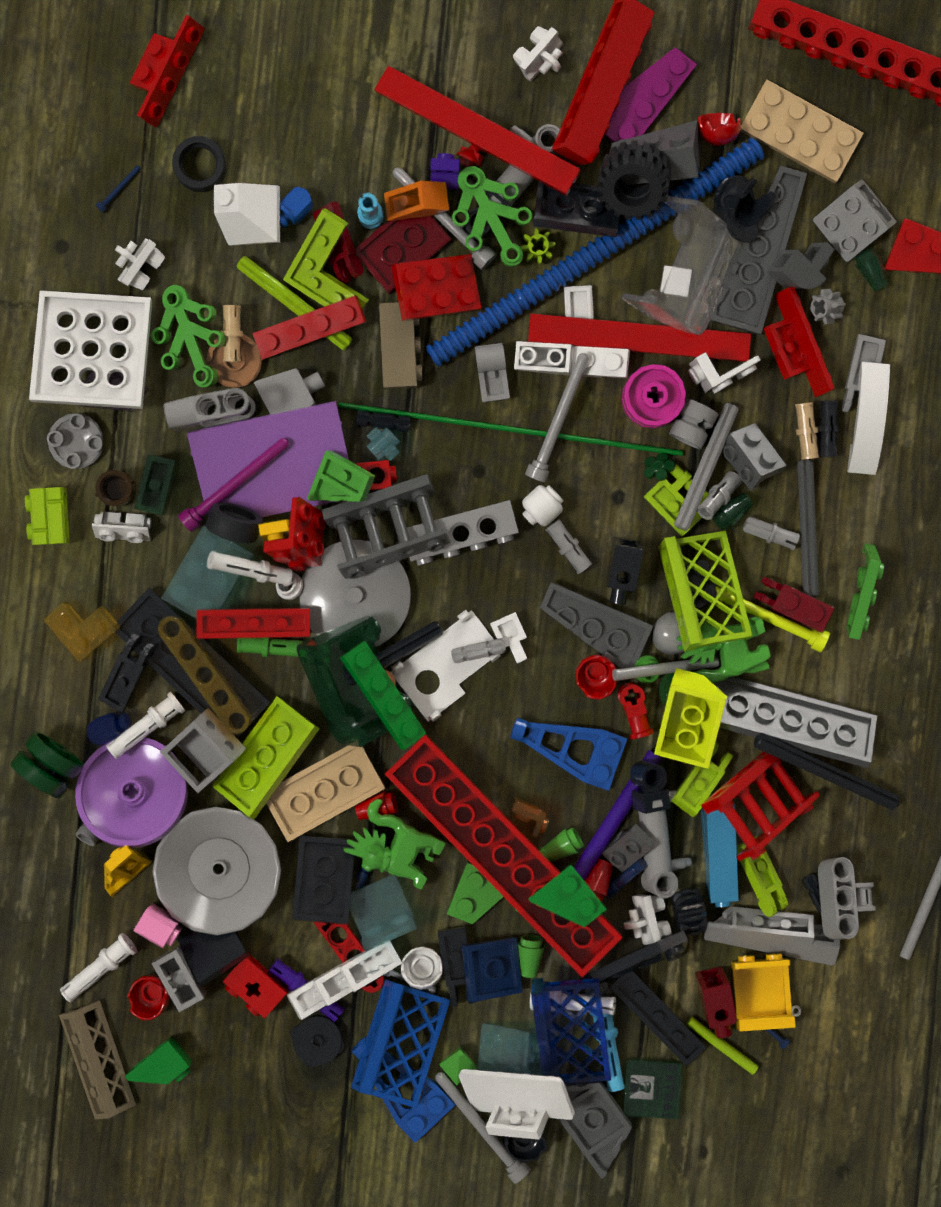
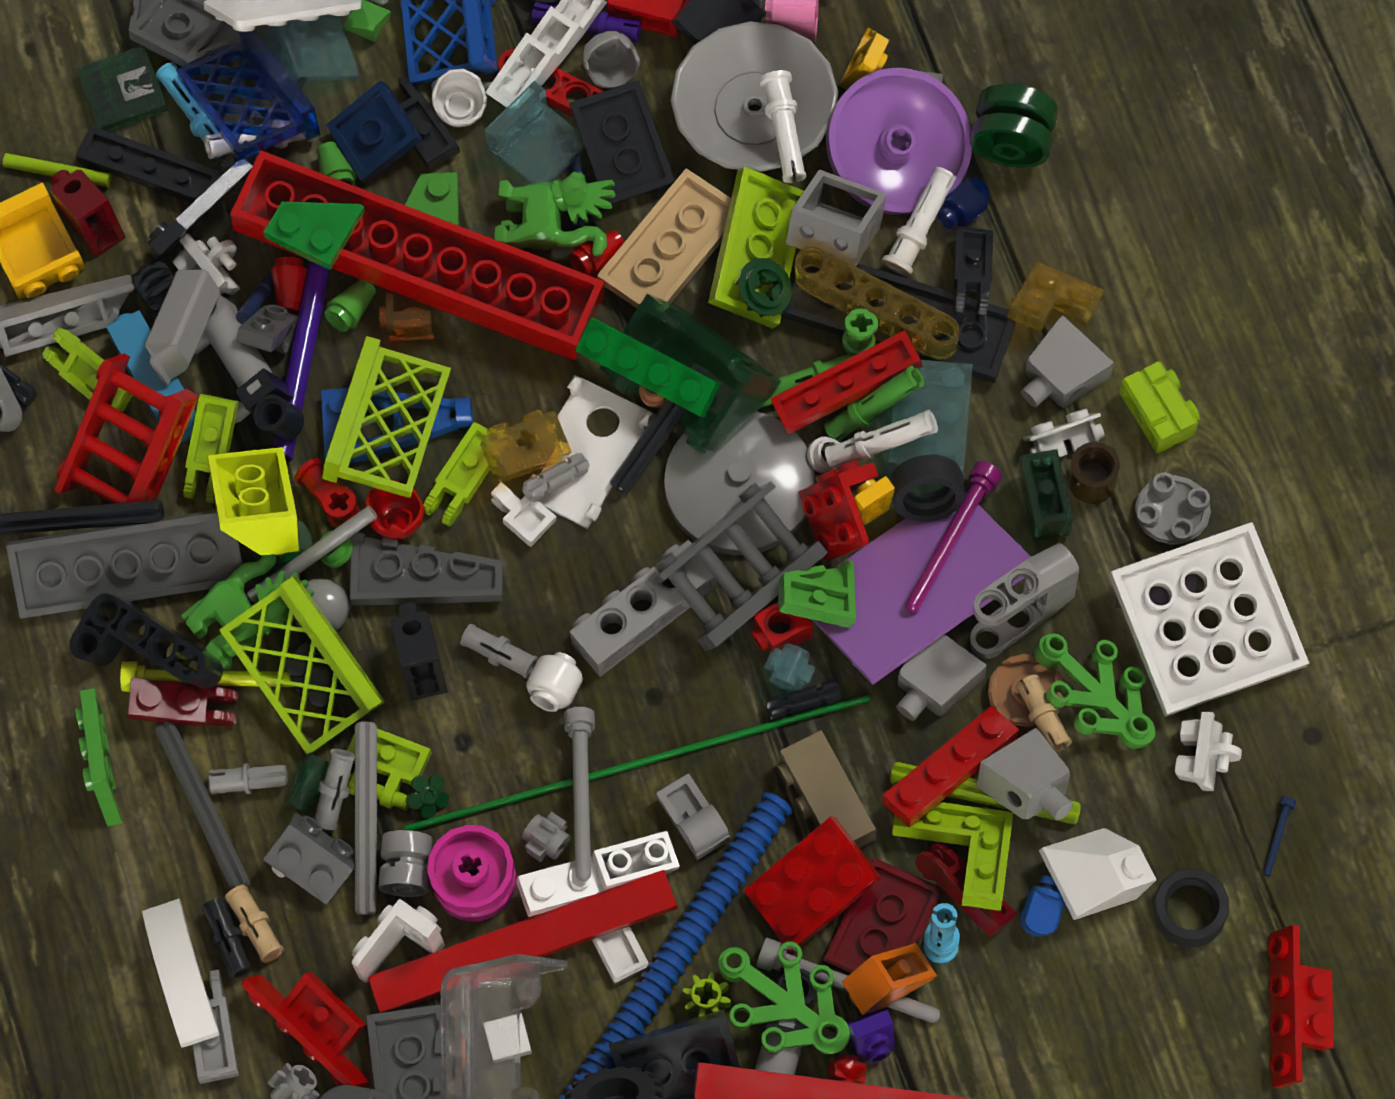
camera: 165 degrees right, 20 degrees down
none -> black beam [70,593,223,689]
none -> light grey piece [144,269,220,386]
none -> lime fence [322,336,451,498]
none -> lime hinge [423,422,507,527]
none -> clear yellow brick [480,409,572,485]
none -> light grey gear [522,812,571,862]
none -> light grey hair [582,31,640,89]
none -> dark green gear [735,258,792,317]
none -> white pin [759,70,807,183]
none -> bright green pin [825,366,925,442]
none -> bright green bush [842,309,878,356]
none -> light grey torso [977,728,1073,820]
none -> light grey torso [1021,316,1114,408]

